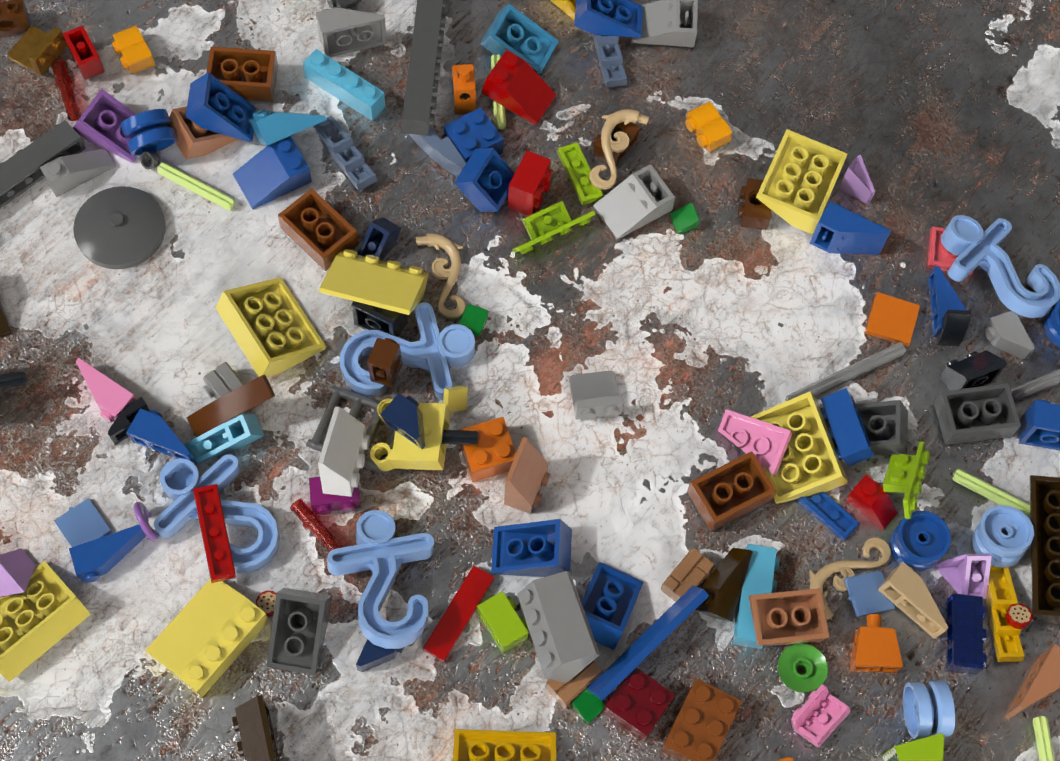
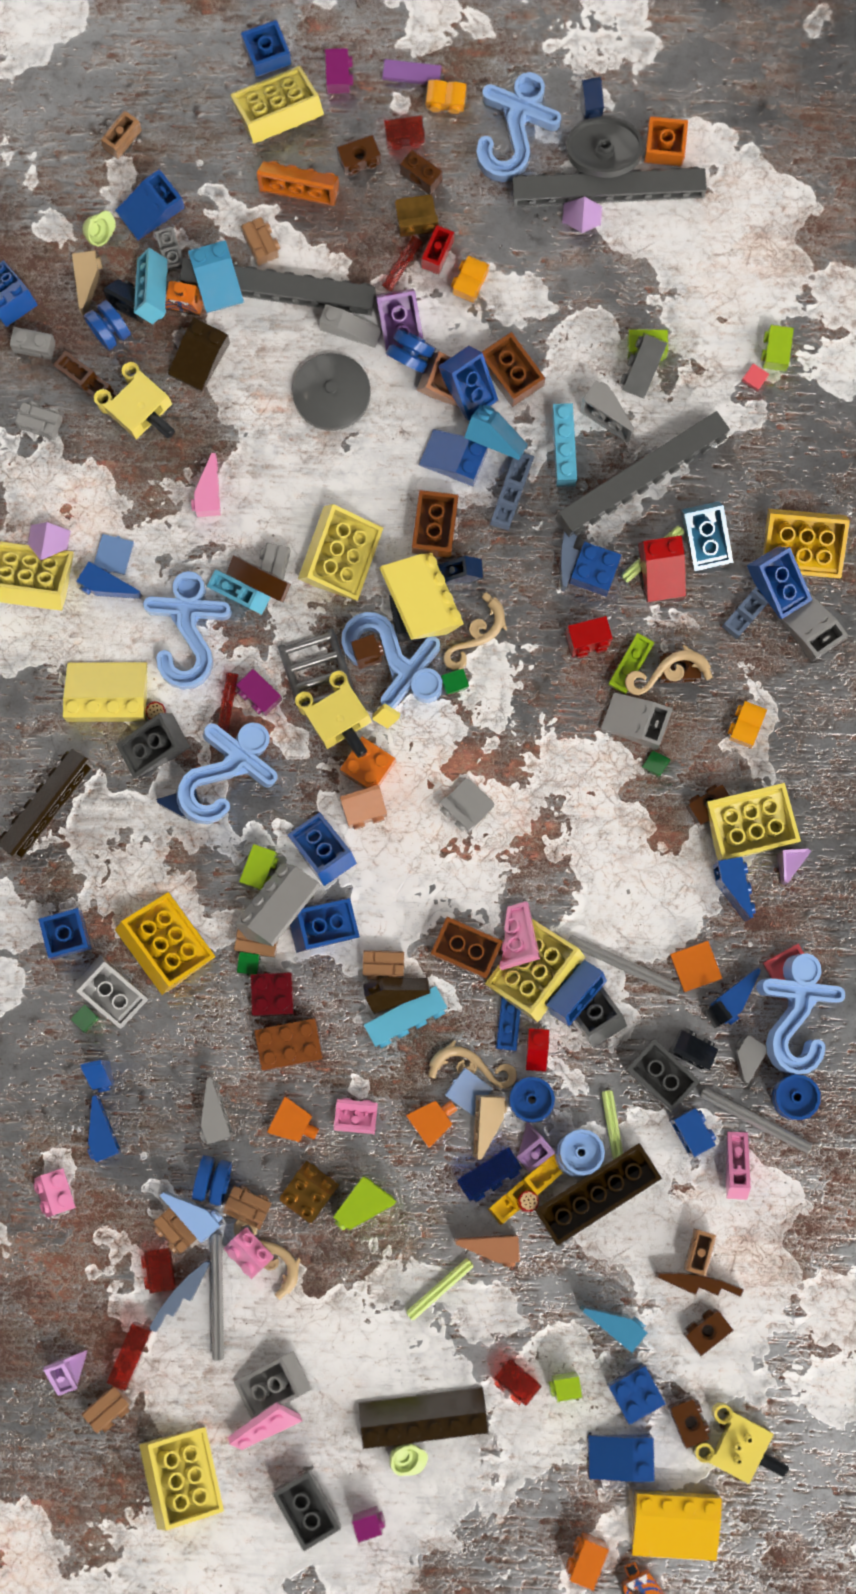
camera: 55 degrees right, 15 degrees up
black slope [108,397,150,445] -> none
blue slope [126,408,196,465] -> none
medium lavender head [134,502,159,542] -> none
dark grey hinge [140,151,160,169] -> none
yellowish green axle [157,162,236,210] -> none
red tile [193,484,236,583] -> none
white slope [318,407,370,497] -> none
dark blue slope [380,393,425,449] -> none
red tile [423,565,495,662] -> none
orange torso [452,64,476,115] -> none
blue brick [454,148,515,212] -> none
lime bracket [512,201,596,254] -> none
blue tile [587,585,709,700] -> none
nougat slope [749,588,829,646] -> none
bright green dish [777,643,828,693] -> none
lime bracket [883,441,930,519] -> none
light blue wheel [903,680,955,739] -> none

